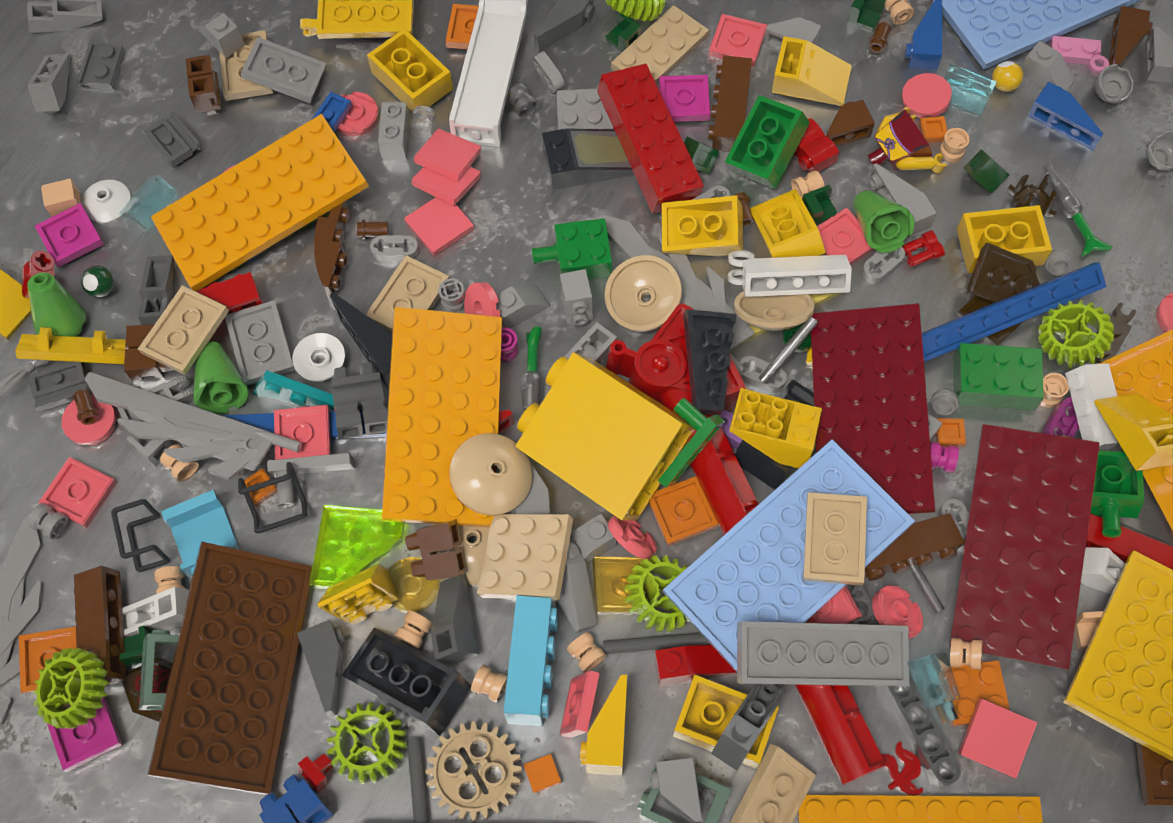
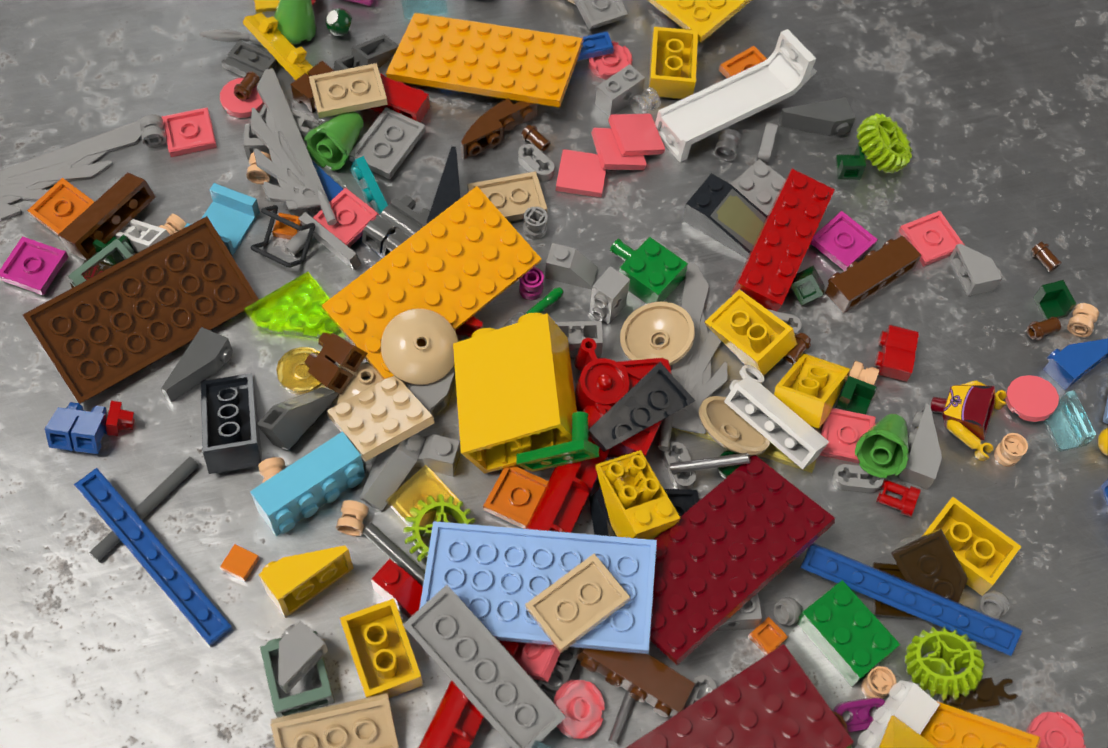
camera: 40 degrees right, 5 degrees down
lime gear [32,648,110,729] -> none
black piece [111,499,170,572] -> none
white dish [292,333,345,382] -> none
yellow slope [317,564,399,624] -> none
lime gear [327,702,407,784] -> none
light nougat wheel [394,610,432,650] -> none
tan gear [425,721,523,822] -> none
coral tile [464,282,500,317] -> none
coral tile [559,671,600,738] -> none
coral tile [607,515,657,560] -> none
tan plate [611,5,709,85] -> none
dark grey slope [711,684,786,771] -> none
green brick [725,95,810,189] -> none
yellow slope [771,36,852,106] -> none
reddish brown slope [826,100,875,147] -> none
orange tile [919,116,948,143] -> none
dark pink wheel [930,441,959,473] -> none
dark green panel [963,149,1010,193] -> none
dark brown piece [1008,172,1057,217] -> none
piece [1043,163,1112,257] -> none

